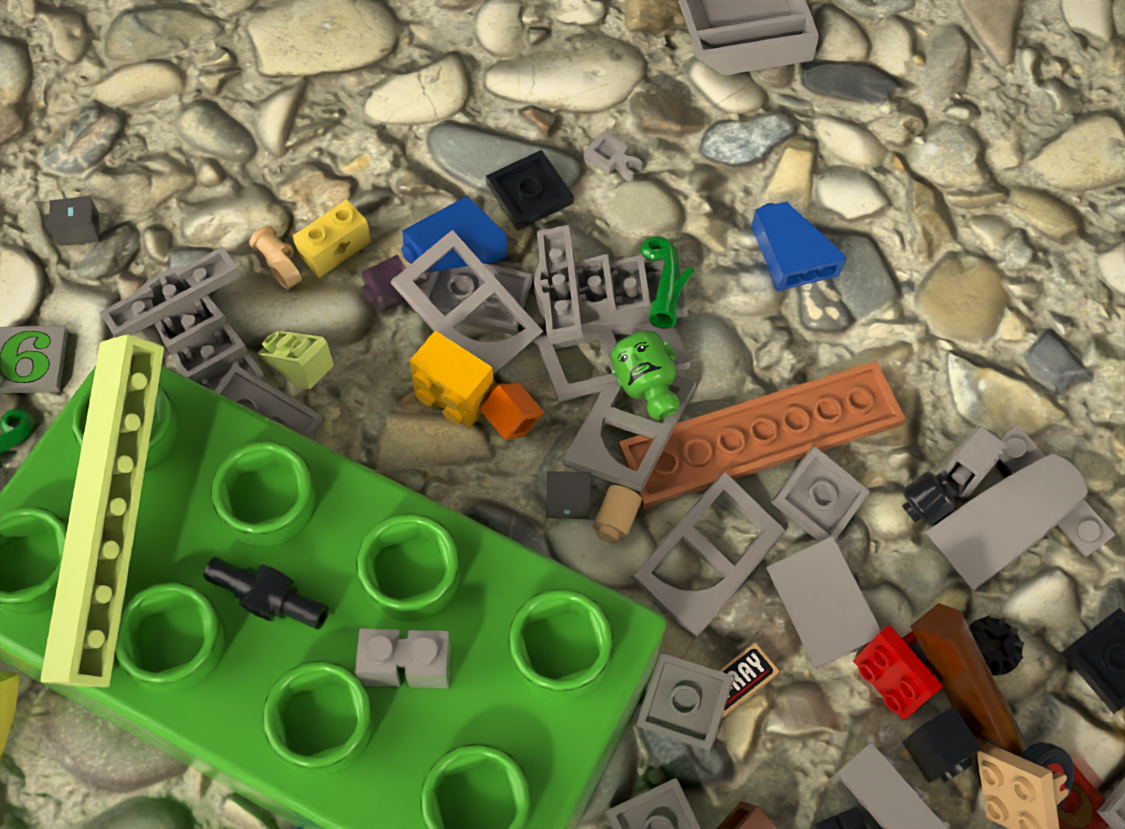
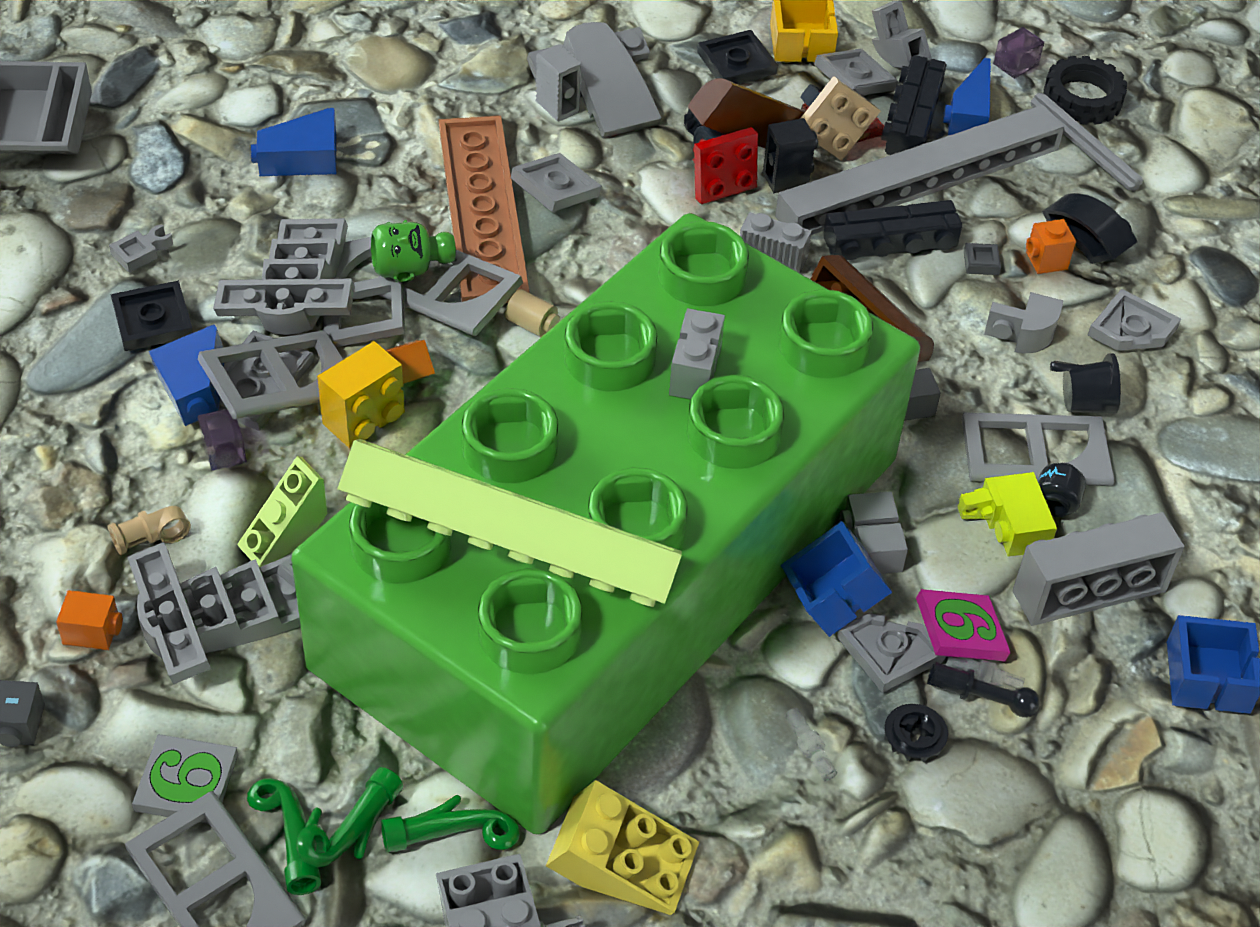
camera: 80 degrees left, 15 degrees down
black pin [203,557,329,630] -> none
light yellow brick [293,199,371,278] -> none
dark grey brick [546,471,598,519] -> none
light grey window [630,472,786,638] -> none
green plant [640,236,694,329] -> none
light grey tile [766,536,881,669] -> none
black head [902,472,958,525] -> none
none -> orange brick [56,590,123,650]
none -> light grey brick [740,212,812,273]

